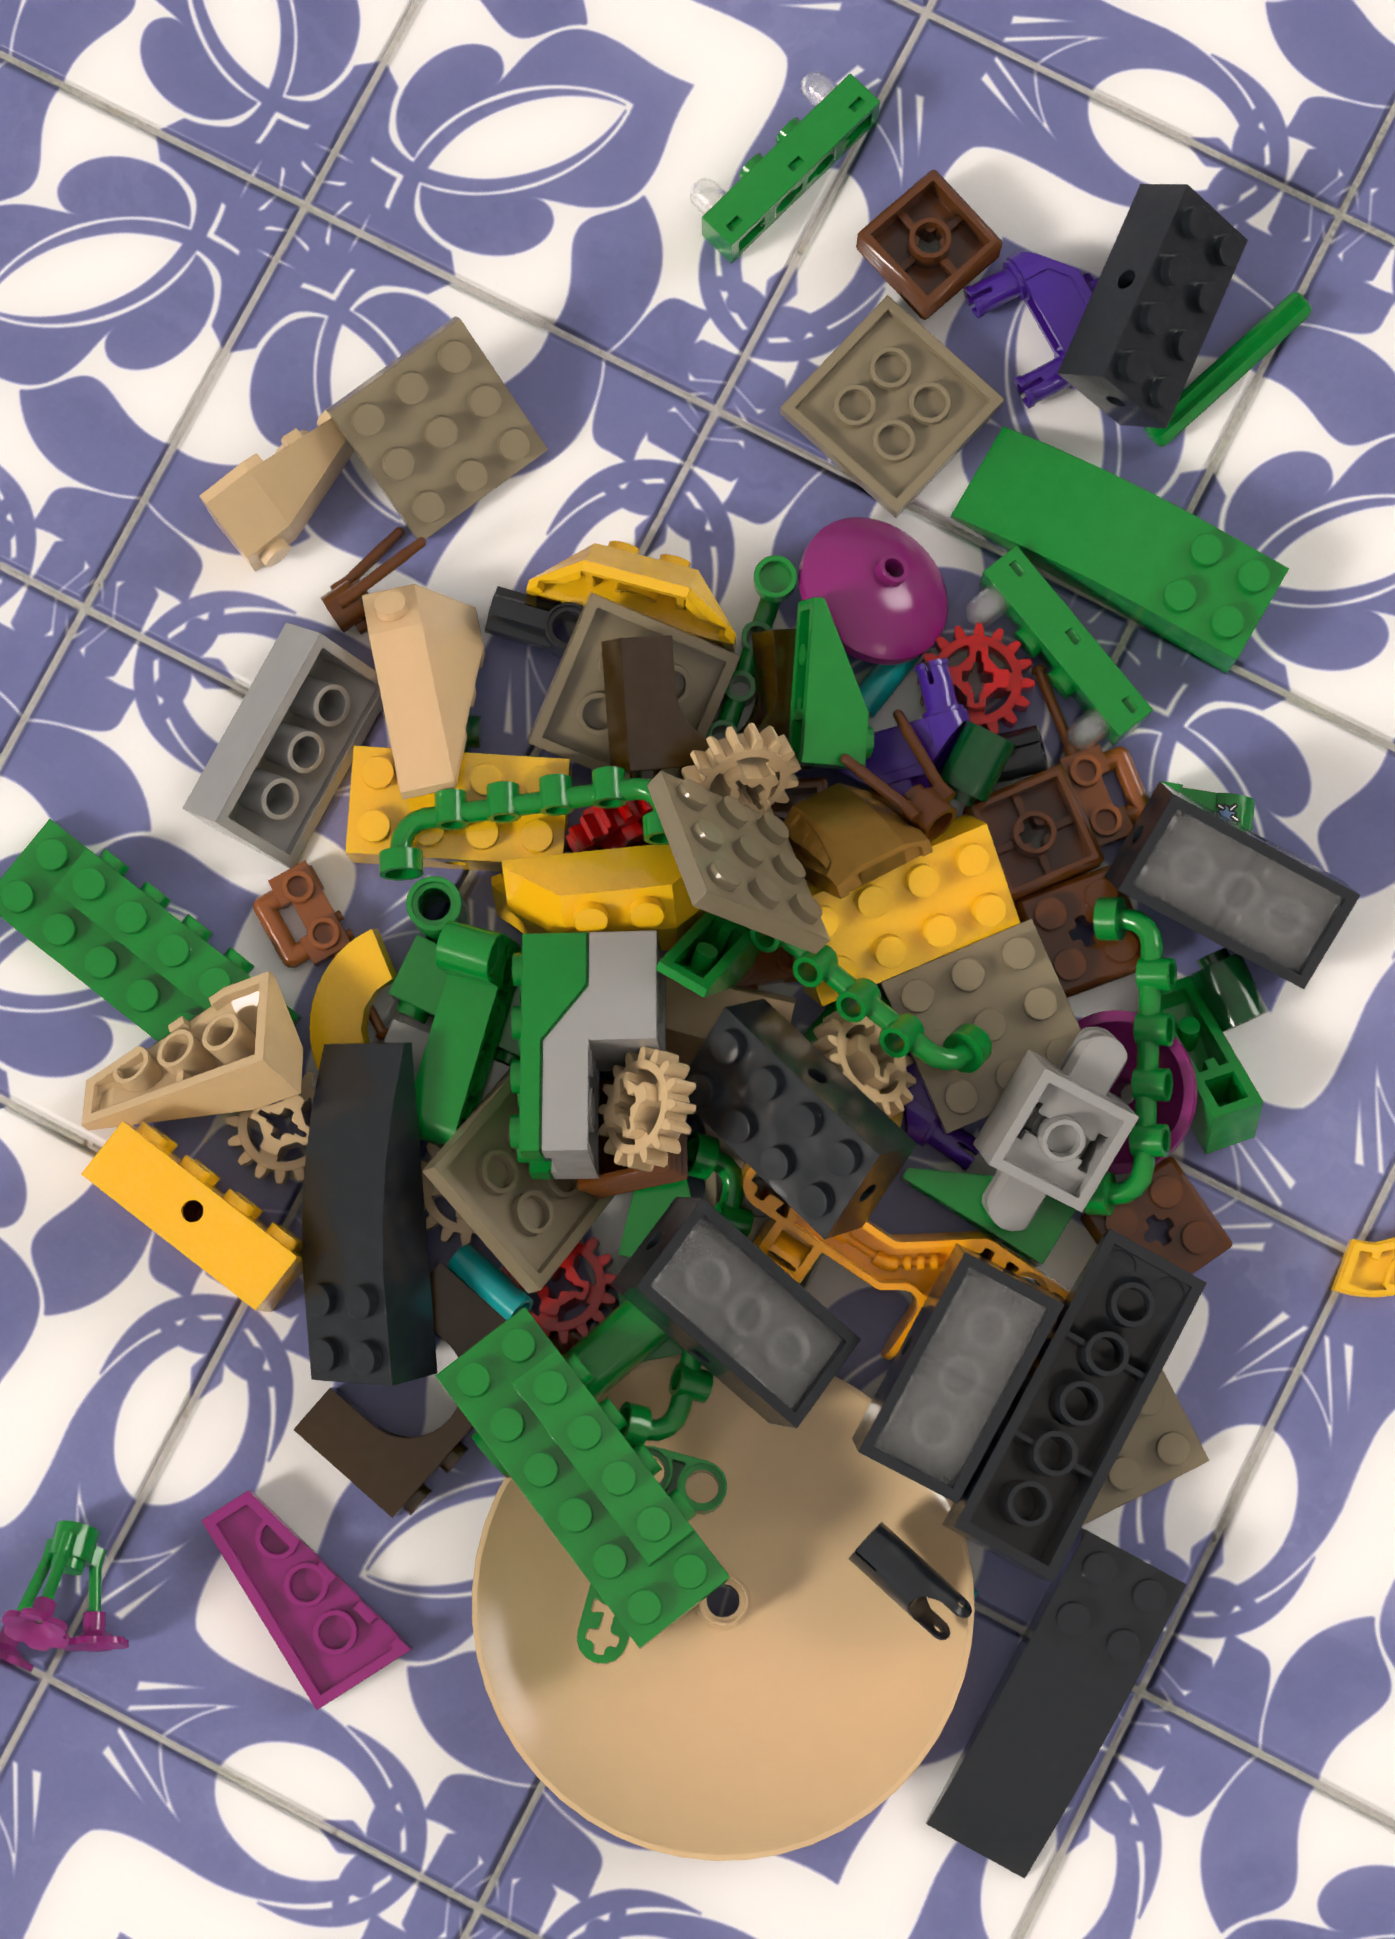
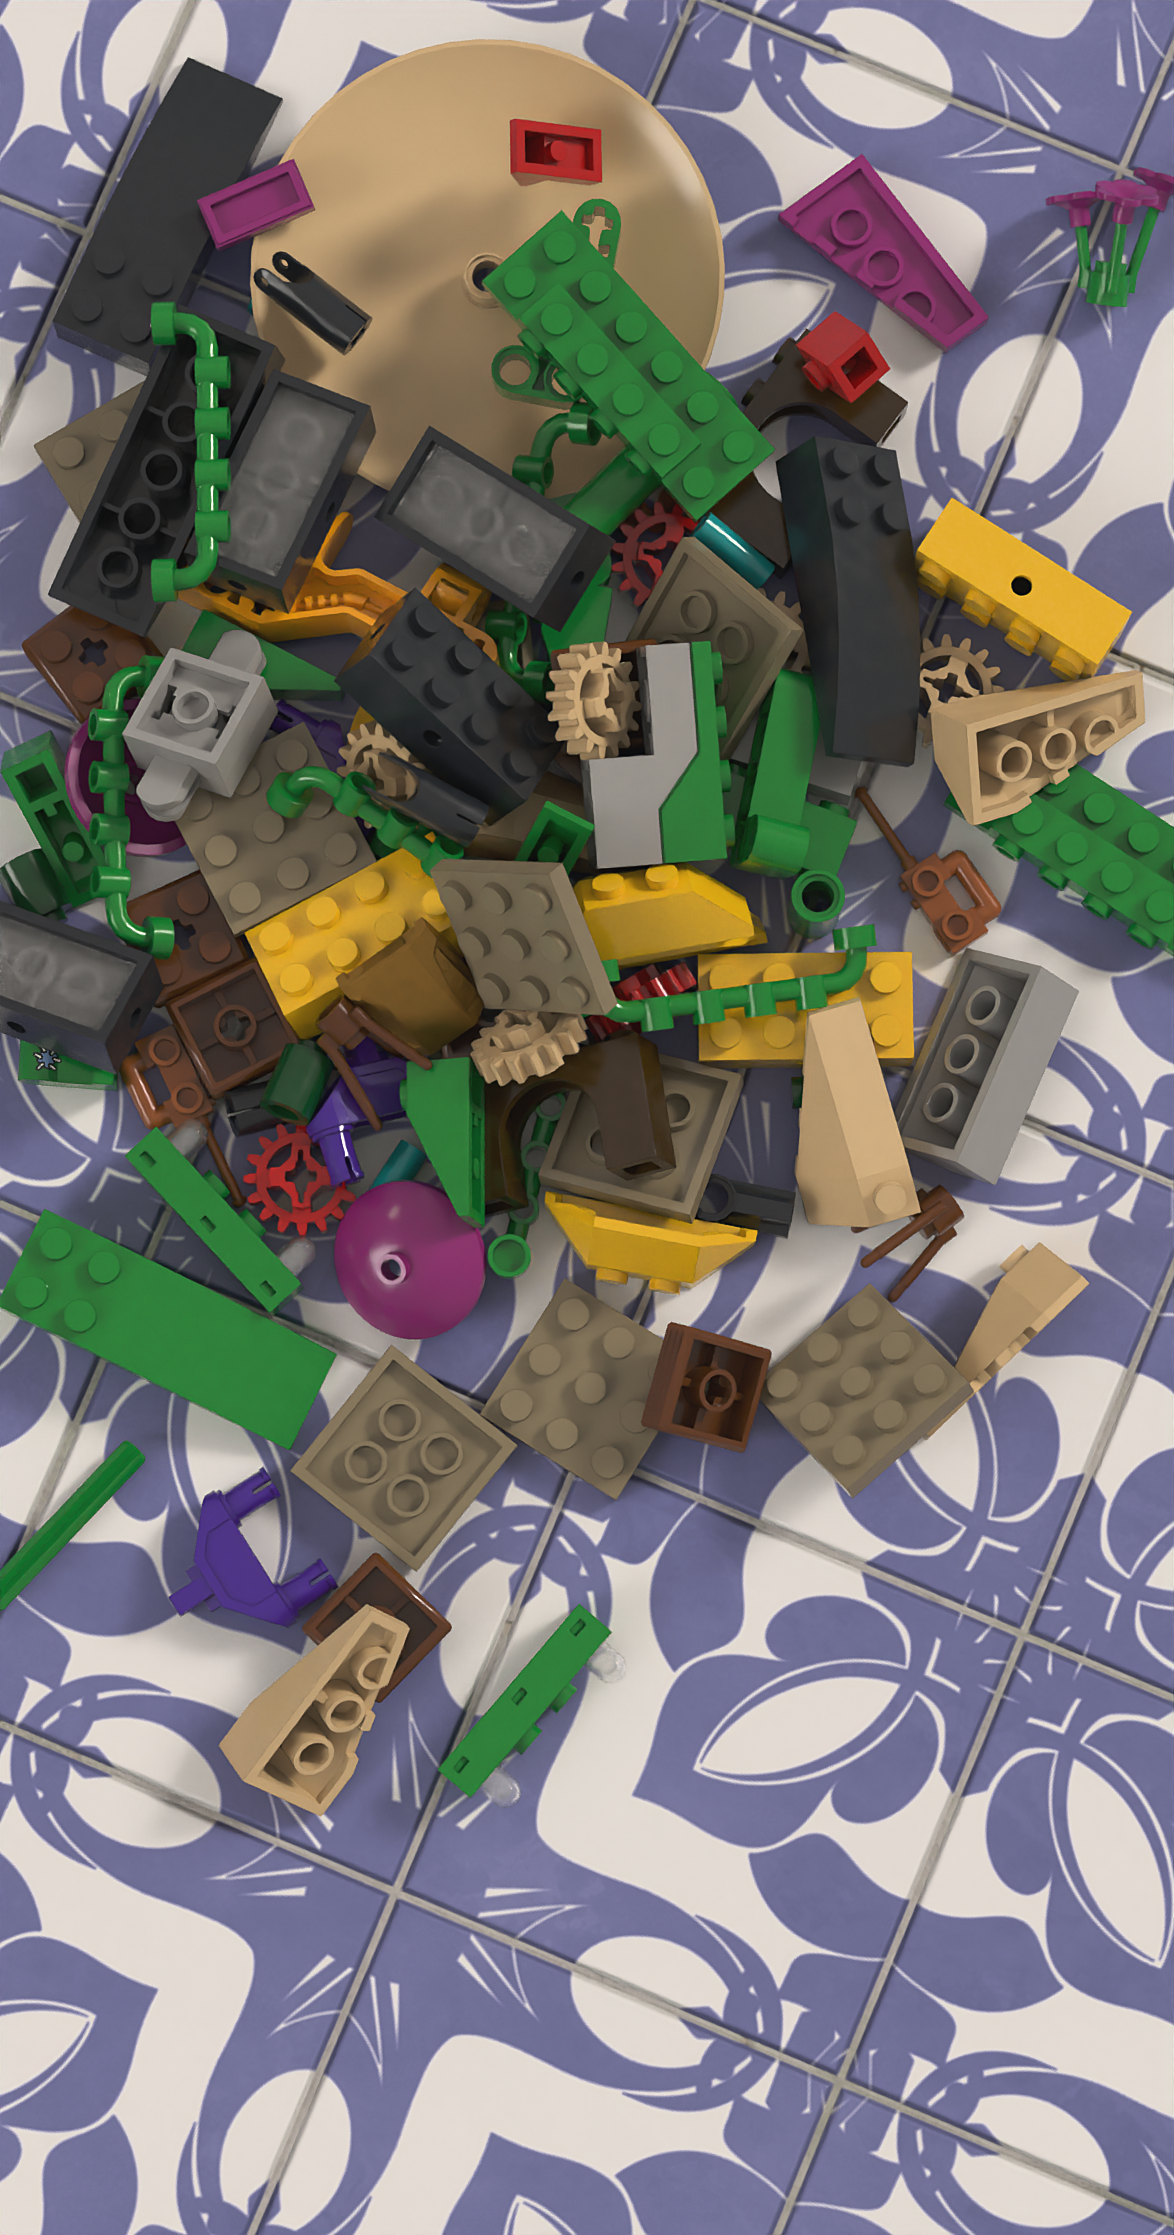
camera: 170 degrees right, 0 degrees up
yellow tile [309,929,397,1070] -> none
black brick [1057,184,1248,429] -> none
none -> green bar [151,302,231,602]
none -> magenta tile [197,159,316,252]
none -> tan wedge [218,1604,410,1817]
none -> black piece [362,752,489,848]
none -> dark tan plate [479,1278,663,1501]
none -> red slope [509,119,602,186]
none -> reddish brown brick [641,1322,772,1453]
none -> red brick [796,311,890,403]

